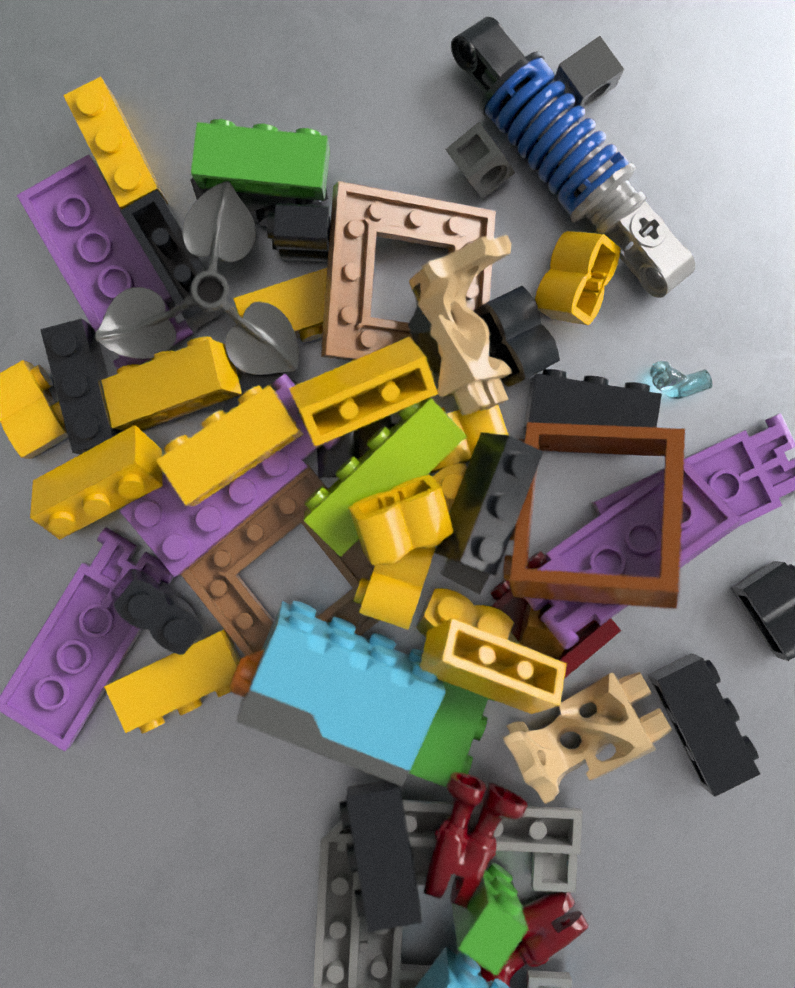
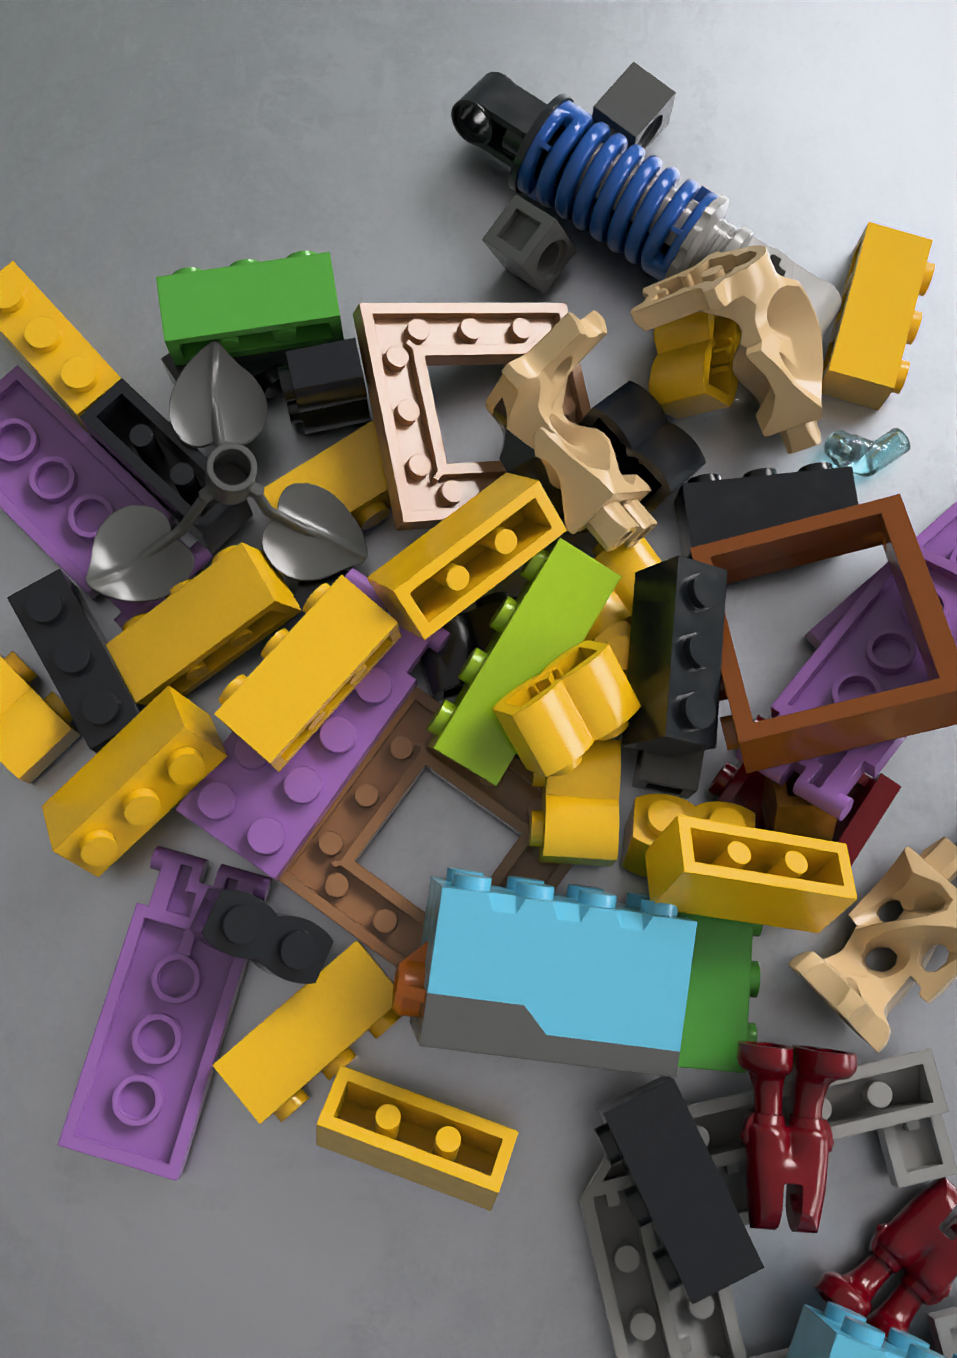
camera: 20 degrees left, 10 degrees down
bright green brick [451,862,528,976] -> none
none -> yellow brick [316,1065,519,1211]
none -> tan hips [630,245,823,454]
none -> yellow brick [821,222,935,410]

